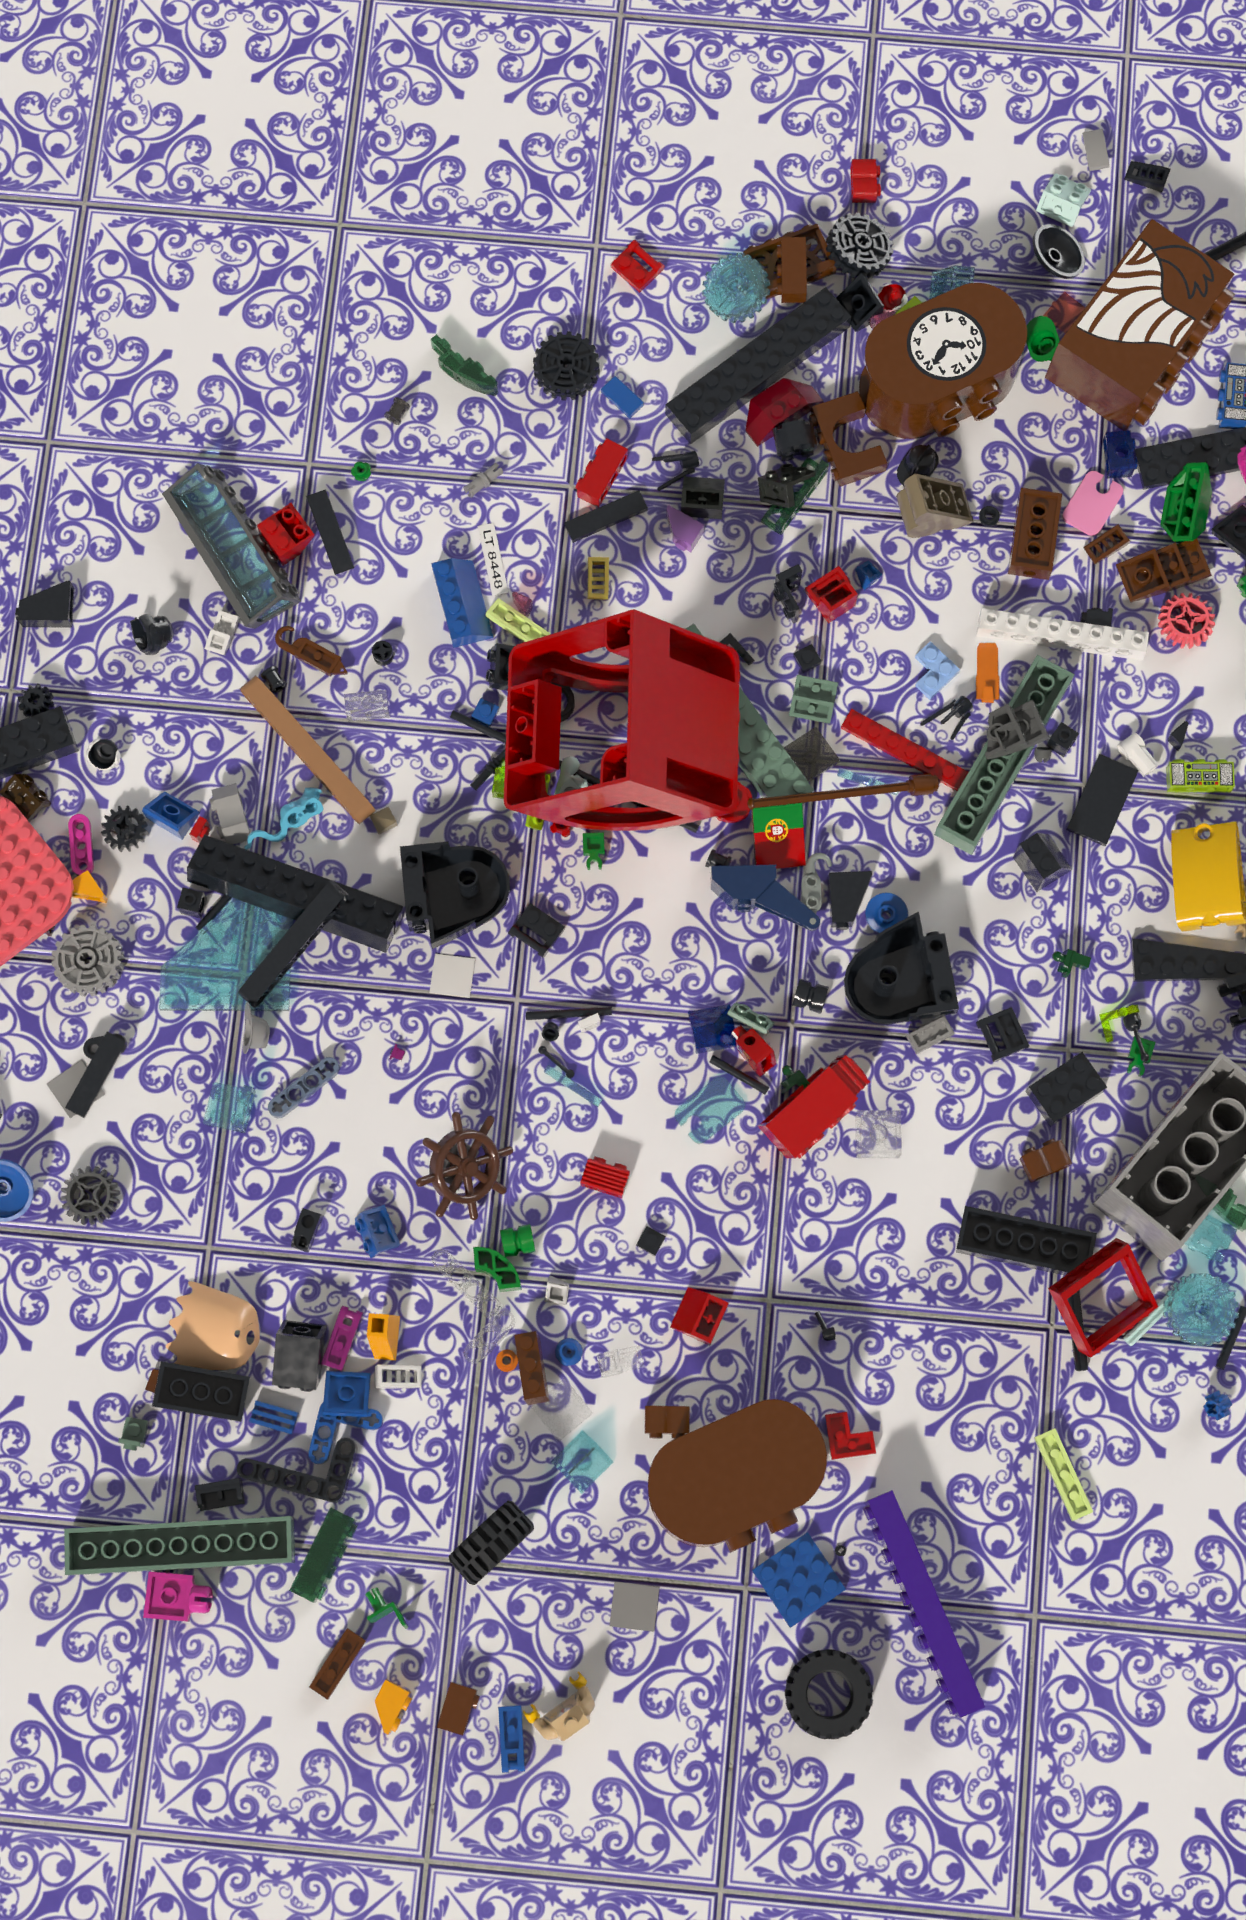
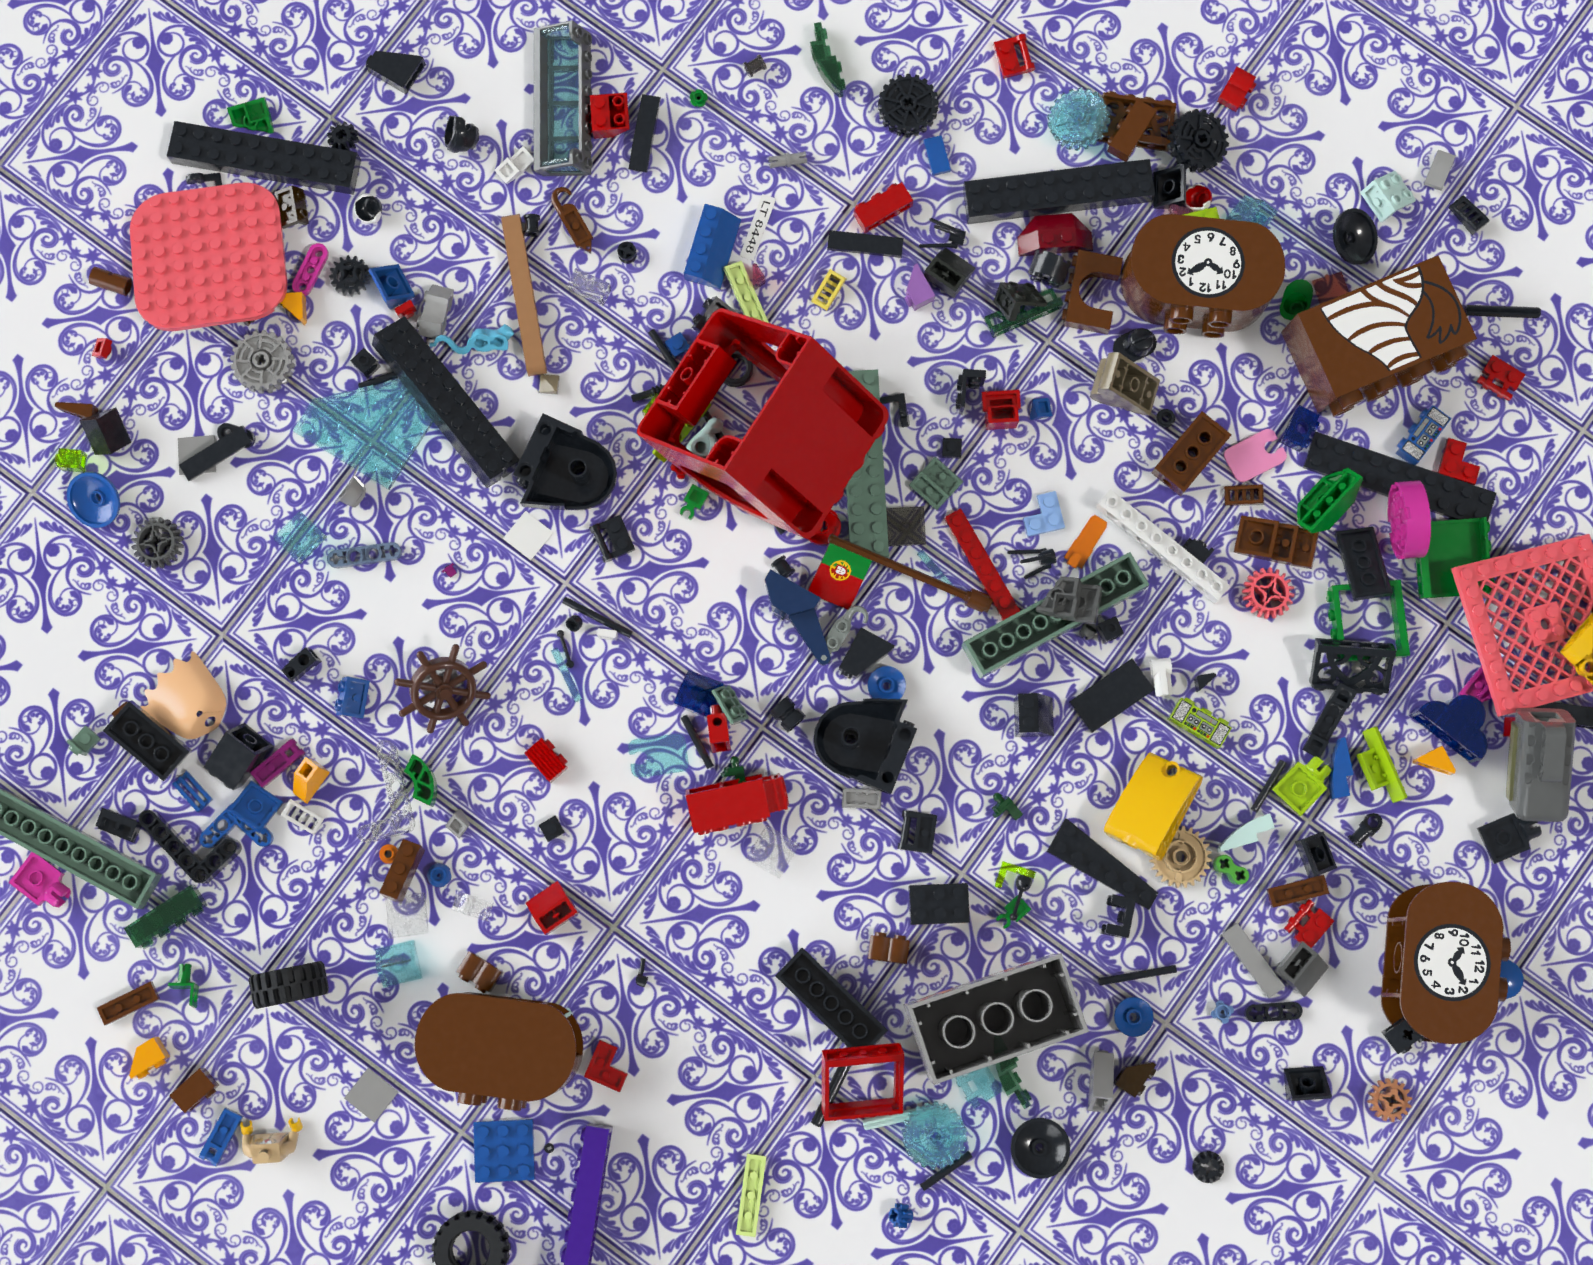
camera: 30 degrees right, 5 degrees up
black beam [238,880,349,1008] -> none
green wheel [500,1224,536,1258] -> none

